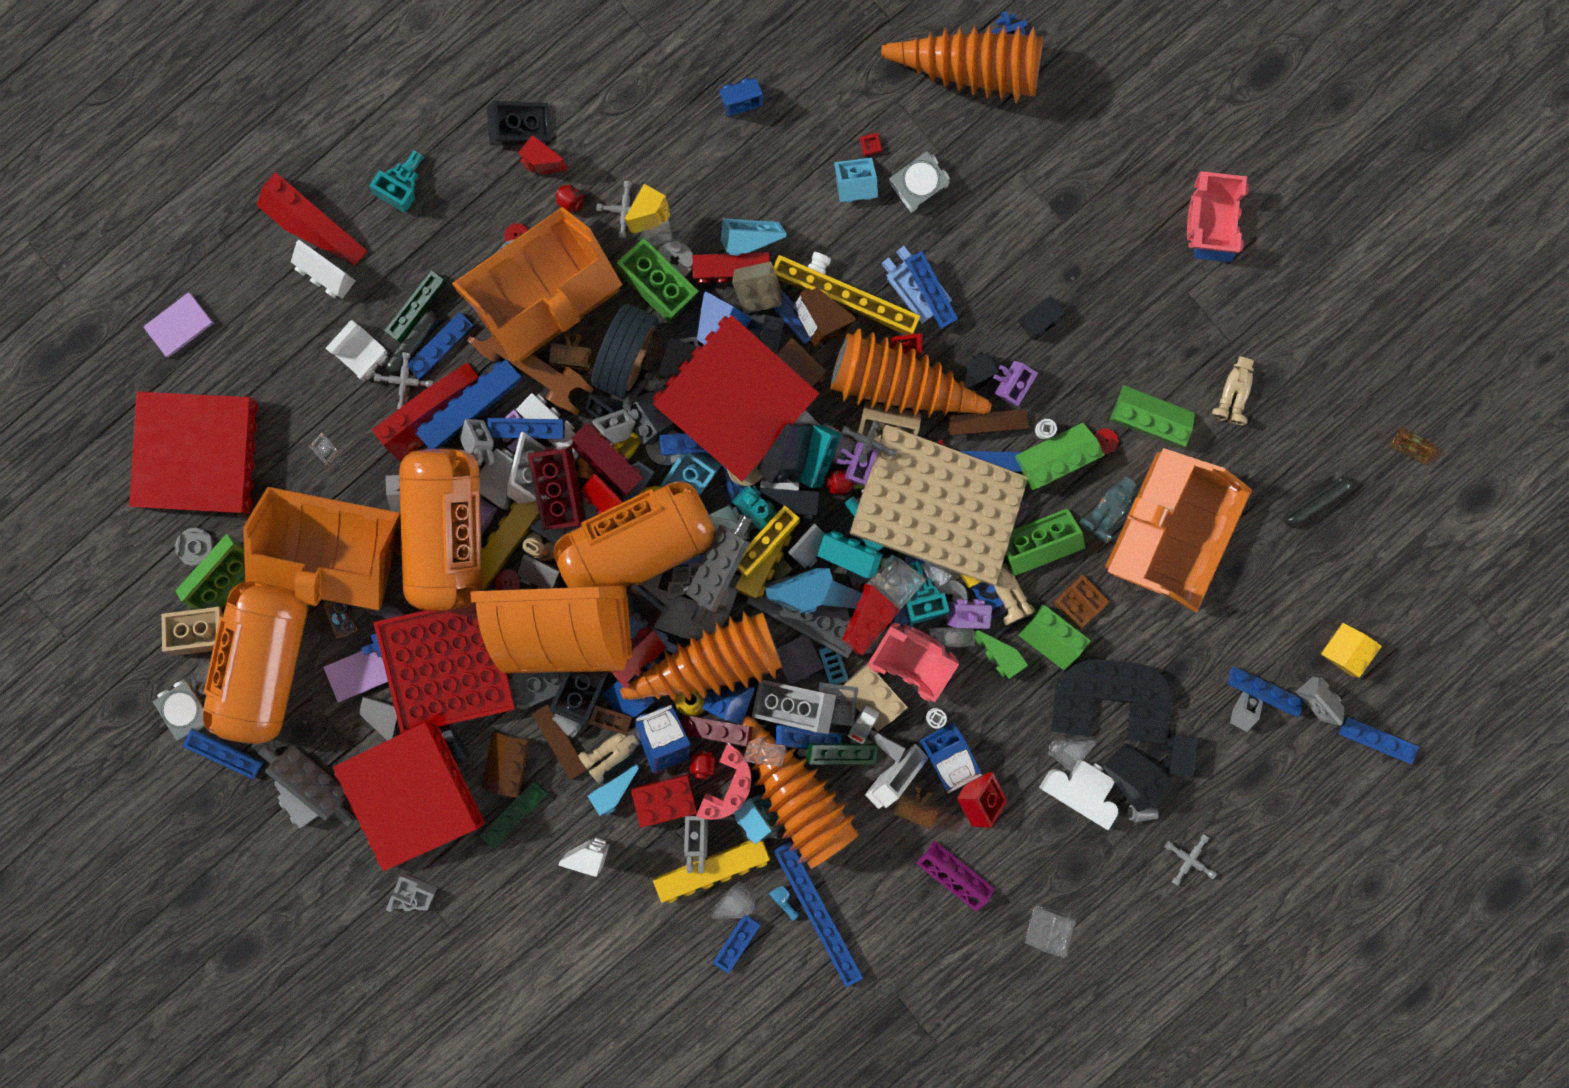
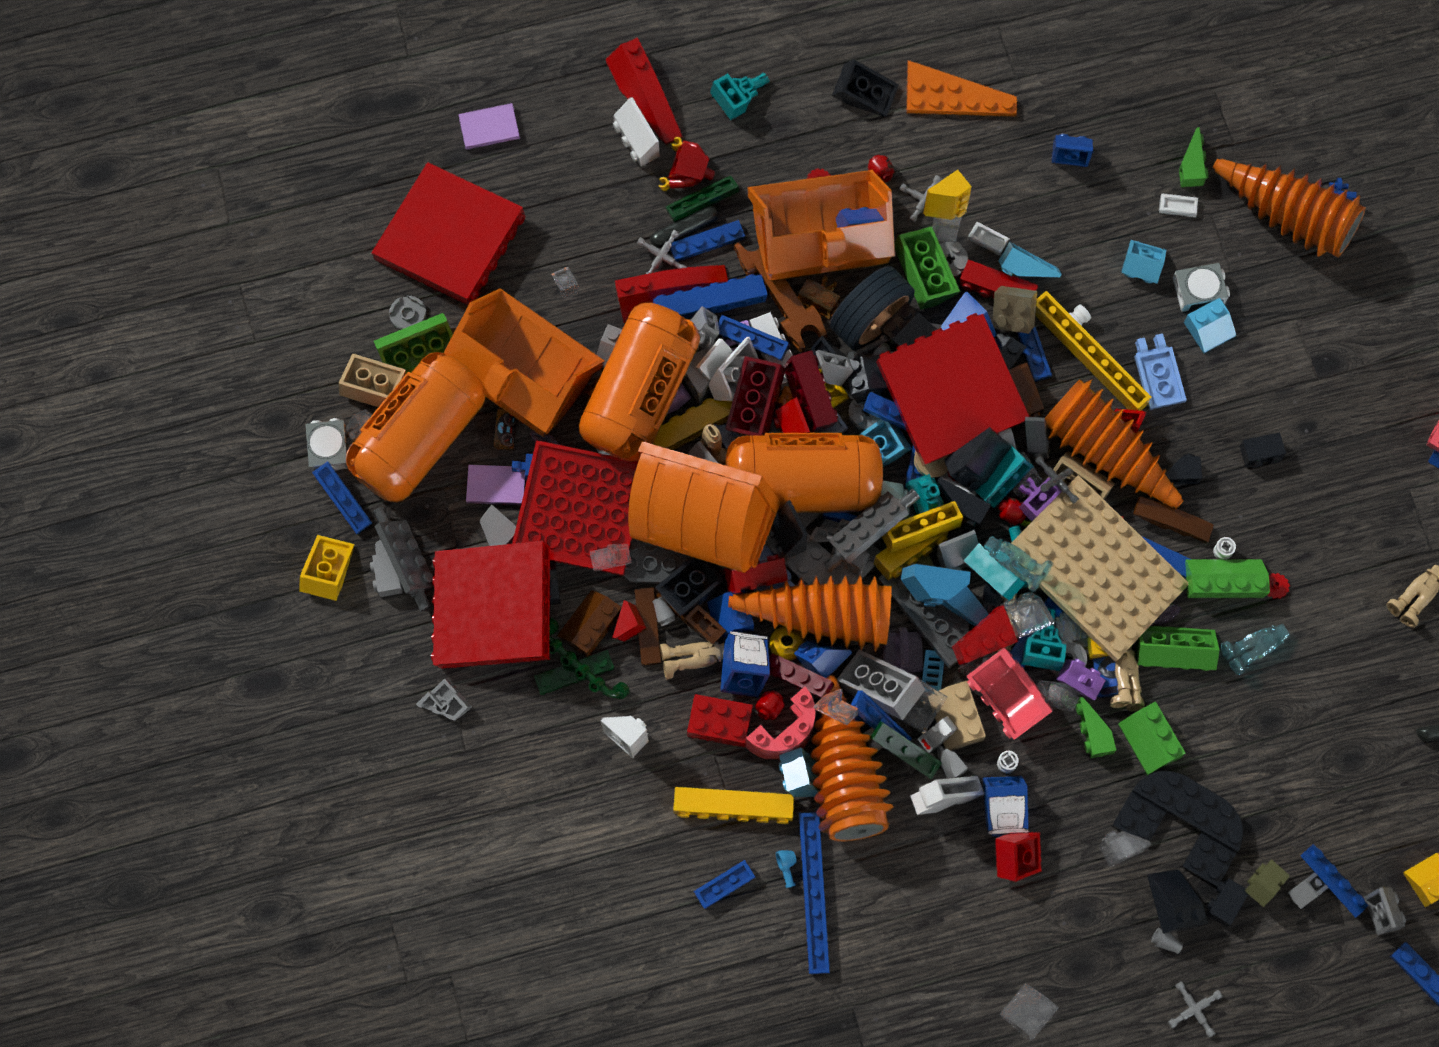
camera: 25 degrees right, 15 degrees down
white panel [326,320,390,381] -> none
red slope [518,135,568,175] -> none
medium azure slope [588,763,640,816] -> none
light grey hinge [684,816,708,873] -> none
clear slope [711,881,755,919] -> none
reddish brown slope [793,288,856,347] -> none
red tile [859,133,882,157] -> none
clear orange brick [894,787,938,829] -> none
blue plate [904,251,958,329] -> none
magenta fence [916,840,995,911] -> none
medium lavender brick [993,361,1038,406] -> none
white brick [1039,759,1118,830] -> none
dark orange slope [1053,574,1109,630] -> none
orange piece [1105,448,1252,613] -> none
bright green slope [1109,385,1195,449] -> none
none -> yellow slope [299,535,354,601]
none -> dark green bar [549,618,630,699]
none -> clear slope [590,544,632,571]
none -> red slope [612,600,646,642]
none -> red torso [659,137,715,191]
none -> white tile [696,338,733,380]
none -> blue slope [836,207,884,228]
none -> orange wing [907,60,1017,116]
none -> white tile [968,222,1010,256]
none -> clear light blue piece [983,536,1054,592]
none -> dark grey slope [1025,417,1051,460]
none -> white tile [1159,193,1198,217]
none -> bright green slope [1179,127,1208,187]
none -> medium azure slope [1184,298,1236,353]
none -> olive brick [1245,859,1290,907]

